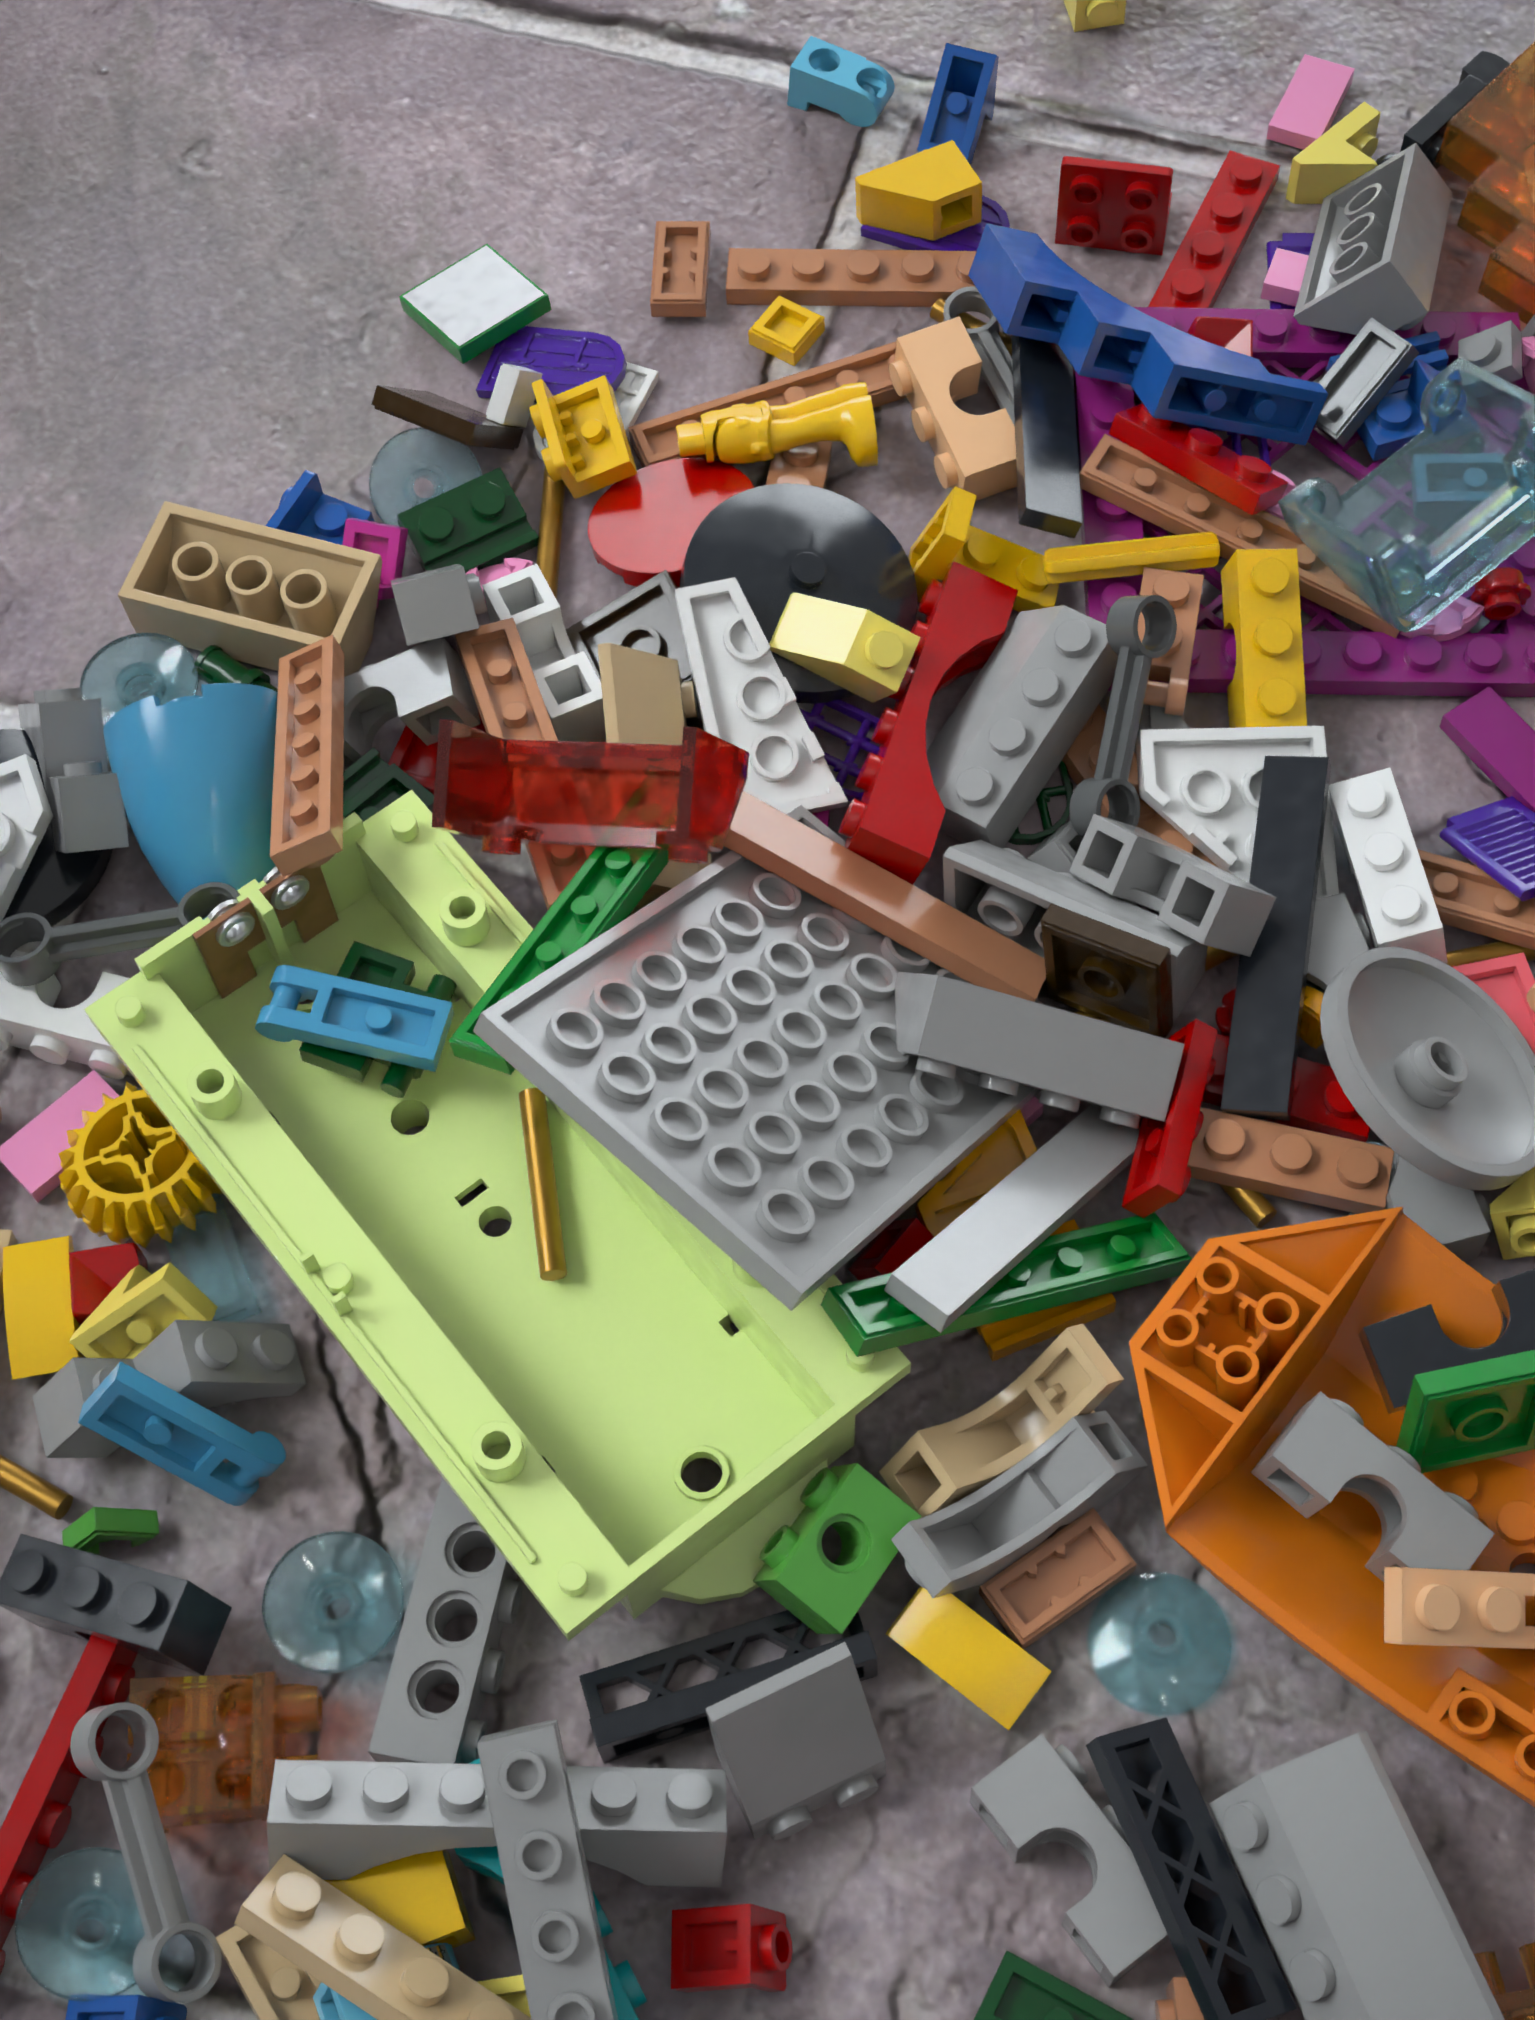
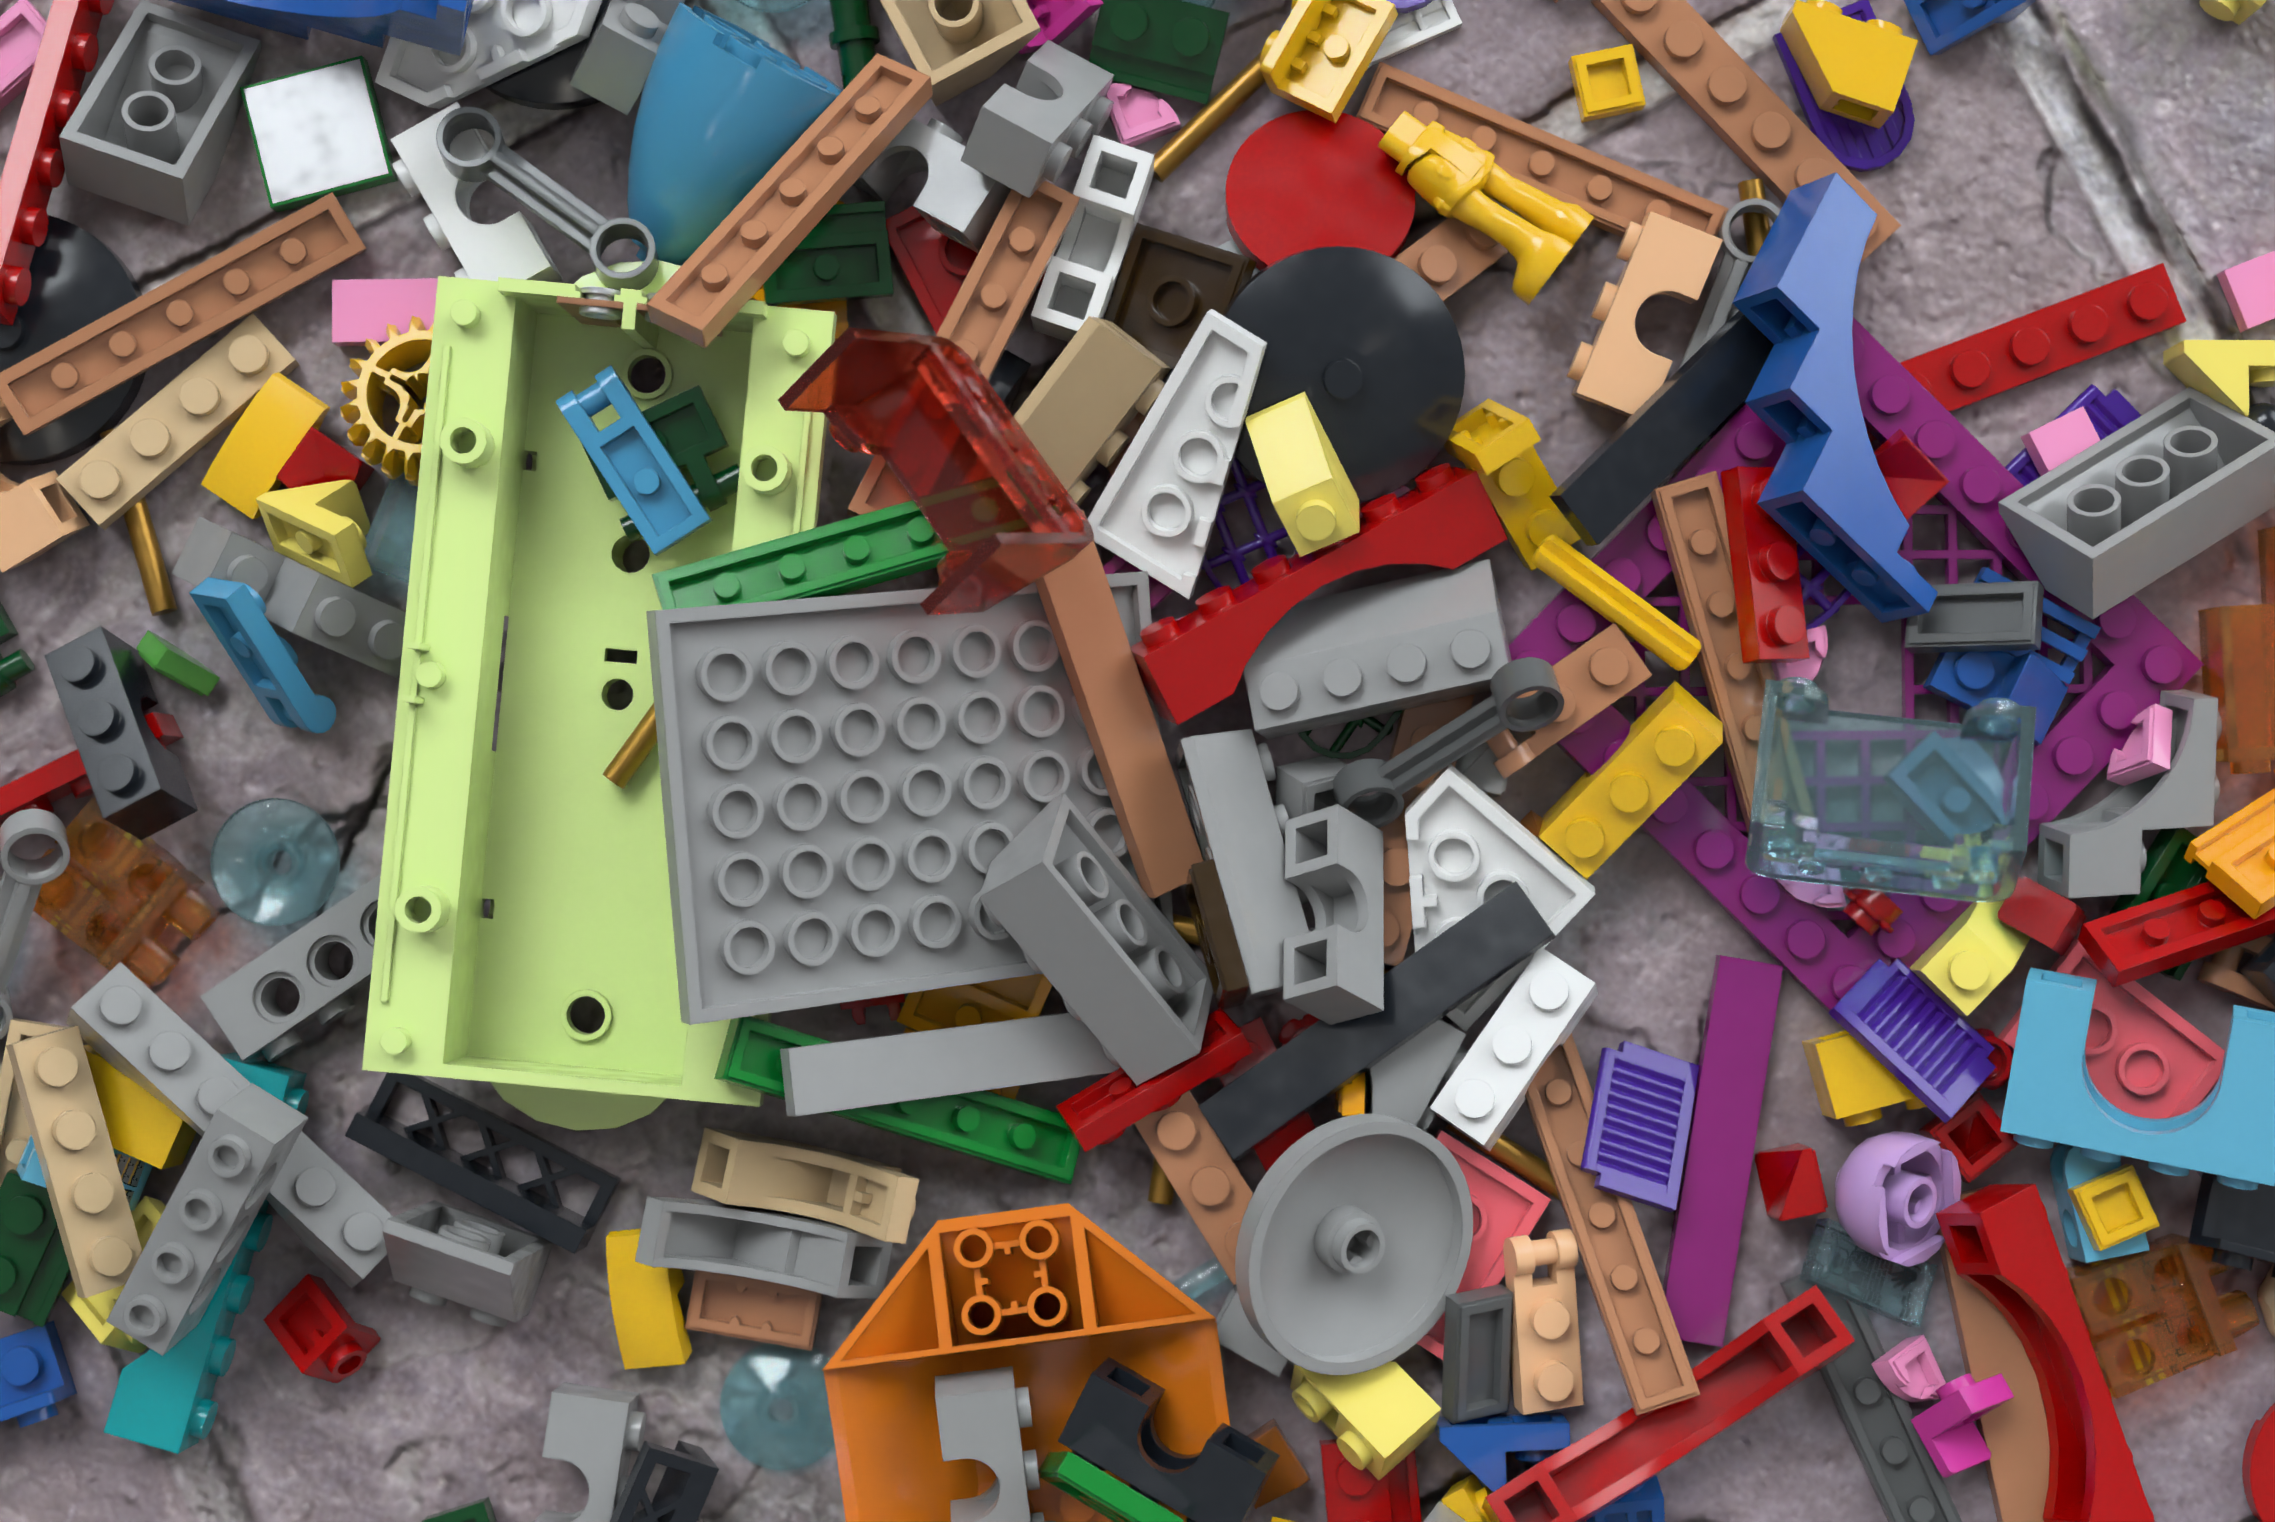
camera: 45 degrees right, 25 degrees up
bright green brick [753,1463,922,1634] -> none
red bracket [1055,156,1173,256] -> none
light grey plate [1458,320,1523,398] -> none

